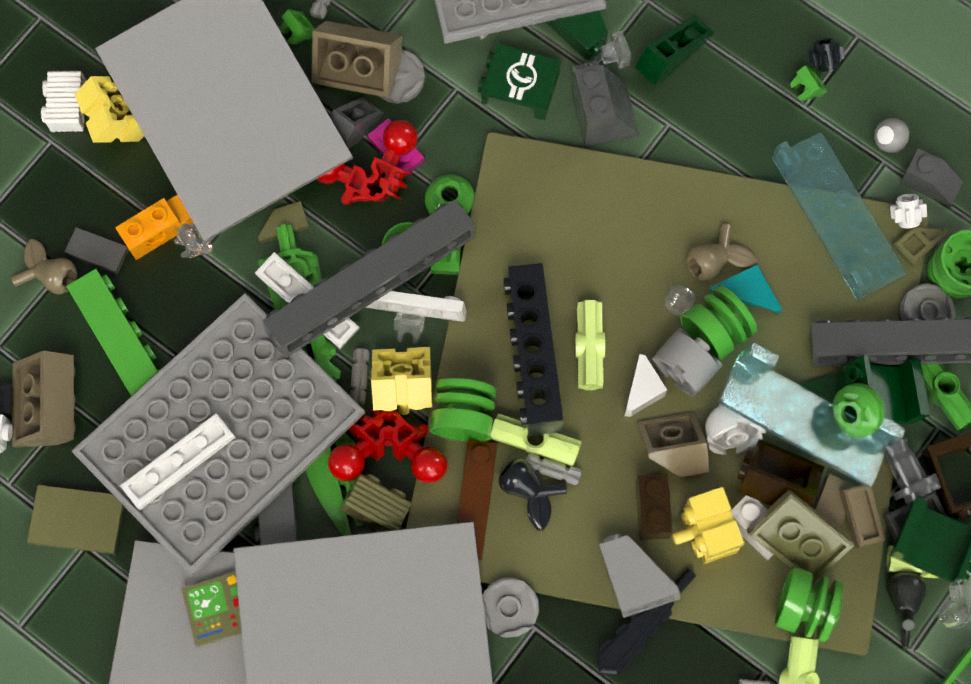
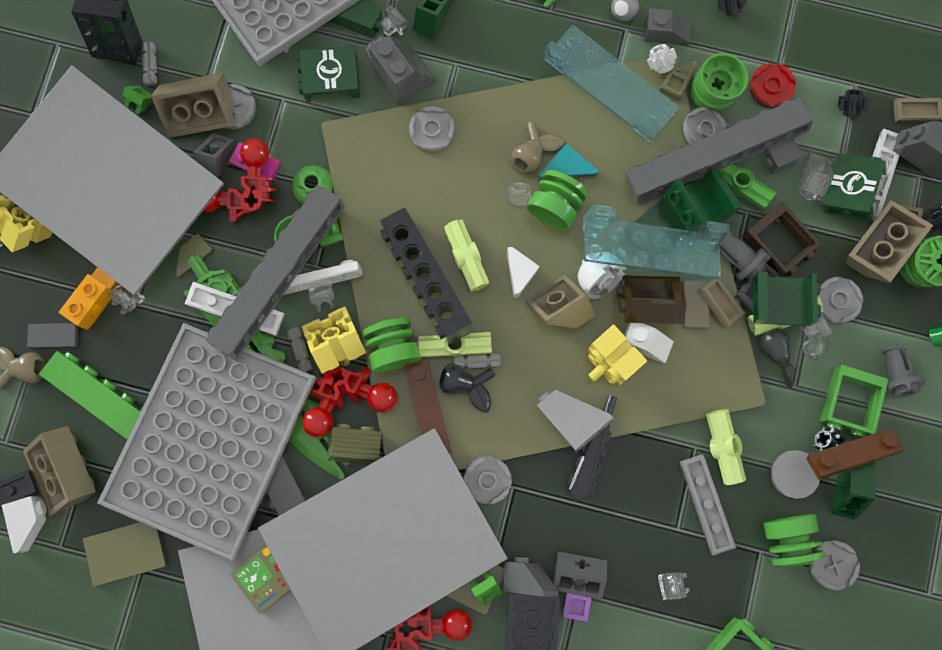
camera: 25 degrees left, 5 degrees up
white tile [120,413,235,511] -> none
dark brown brick [635,474,672,540] -> none
light grey brick [652,328,723,396] -> none
olive tile [747,490,855,584] -> none
bright green wheel [774,566,843,643] -> none
bright green piece [832,383,885,437] -> none
none -> light grey tile [409,106,455,153]

